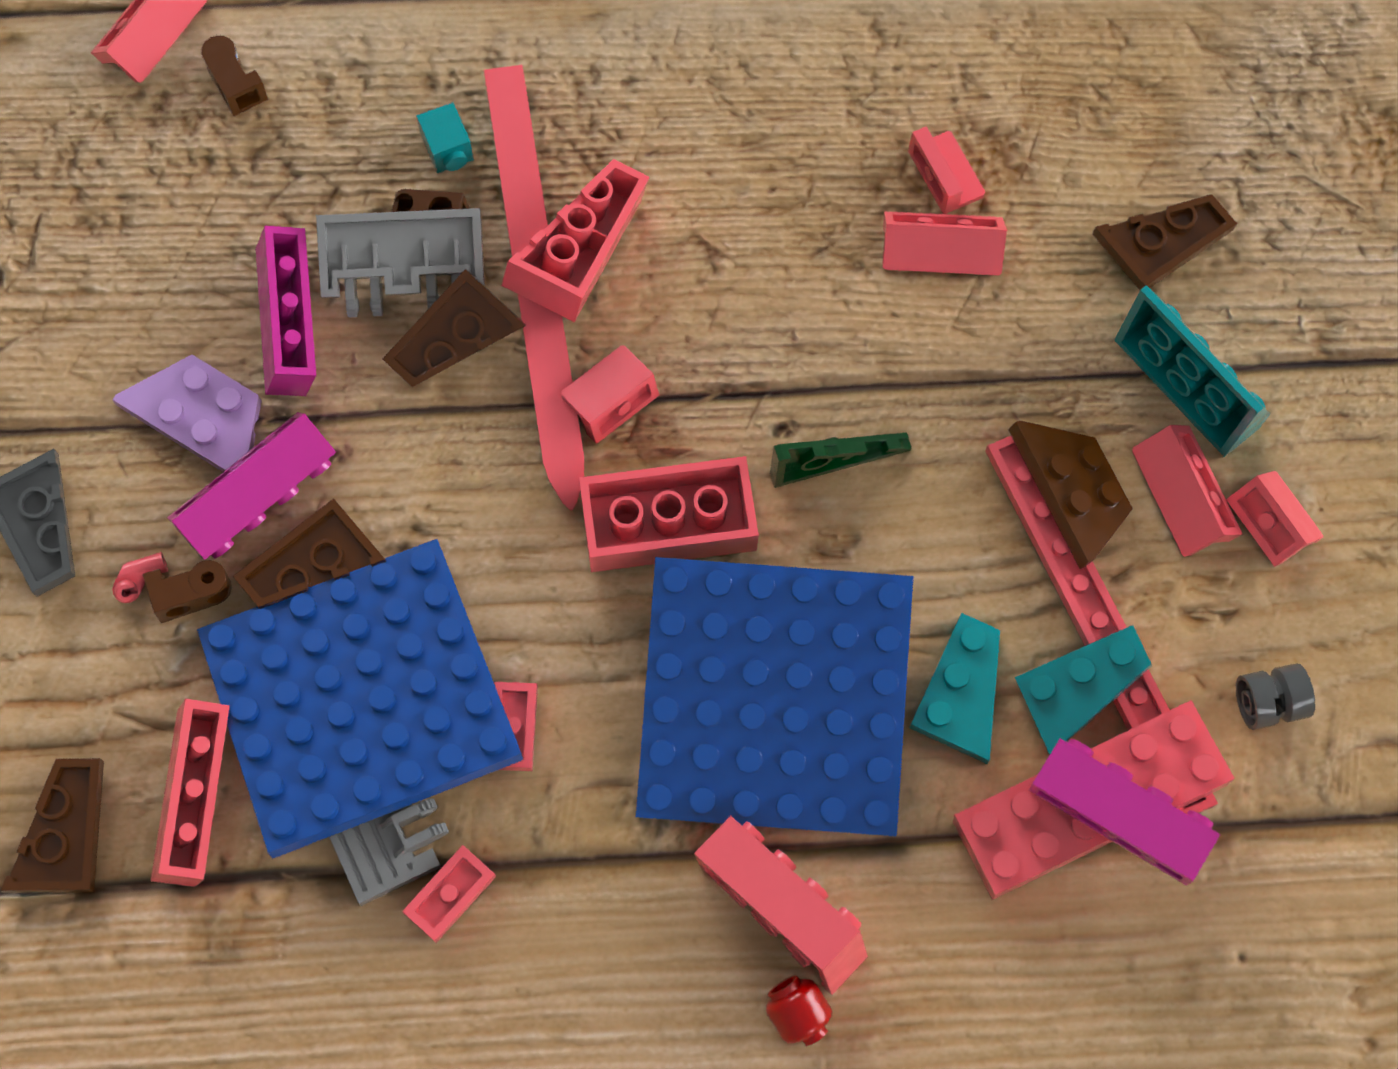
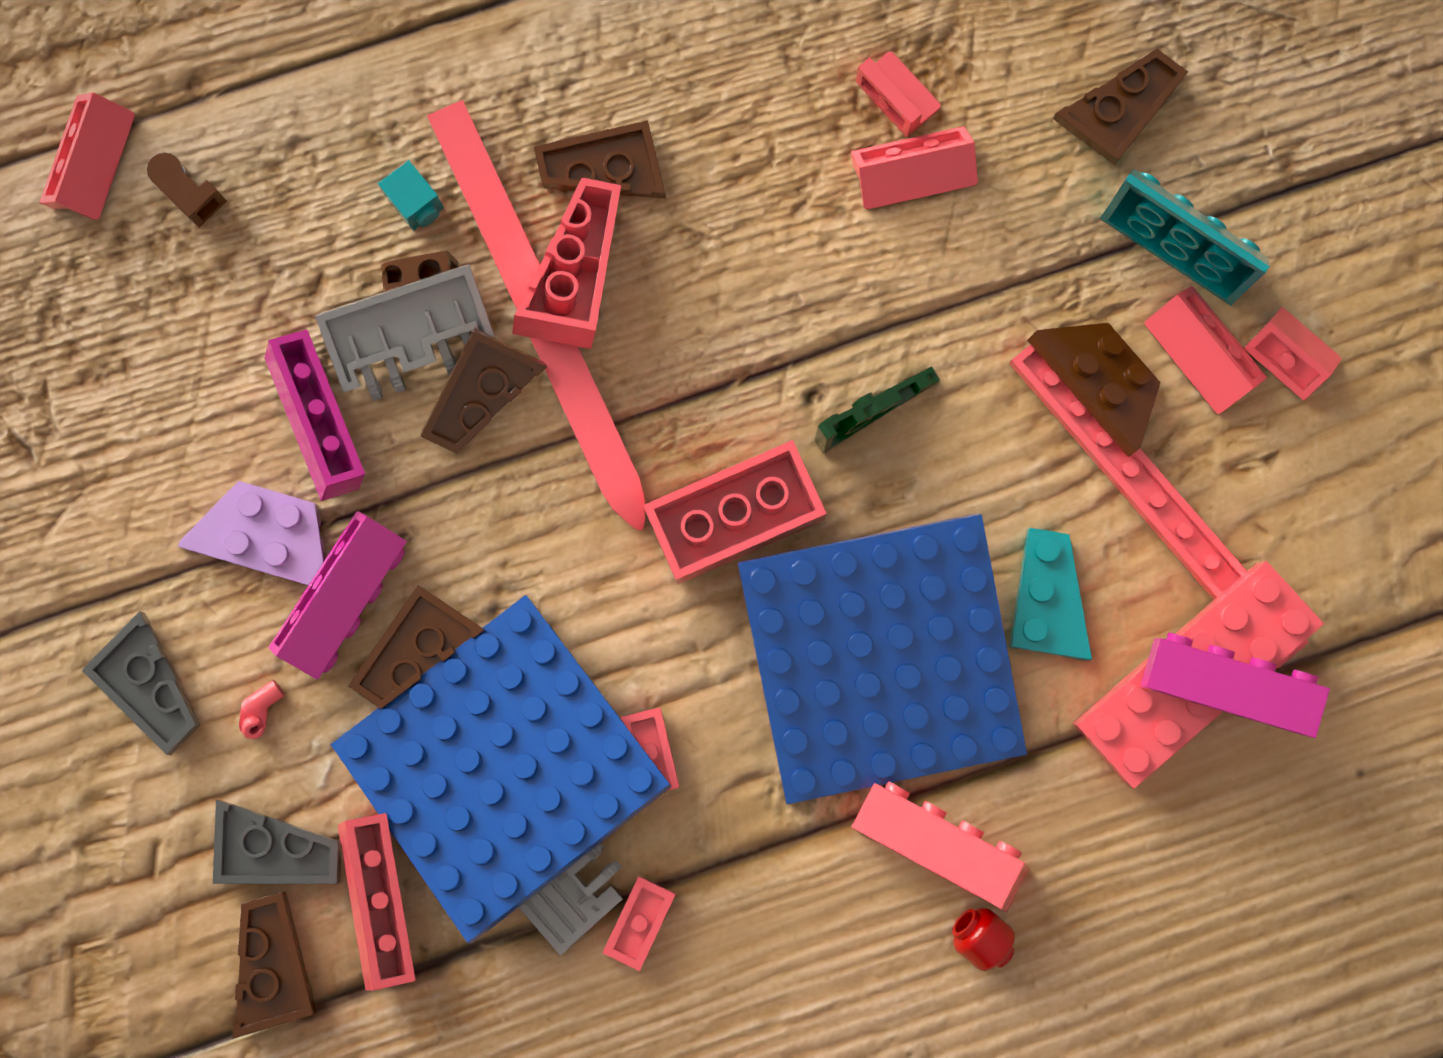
camera: 10 degrees left, 10 degrees up
reddish brown leg [143,560,232,623] -> none
coral panel [561,345,659,444] -> none
teal wing [1015,625,1152,755] -> none
dark grey wheel [1236,663,1315,730] -> none
none -> dark grey wing [213,800,341,884]
none -> reddish brown wing [534,120,666,199]

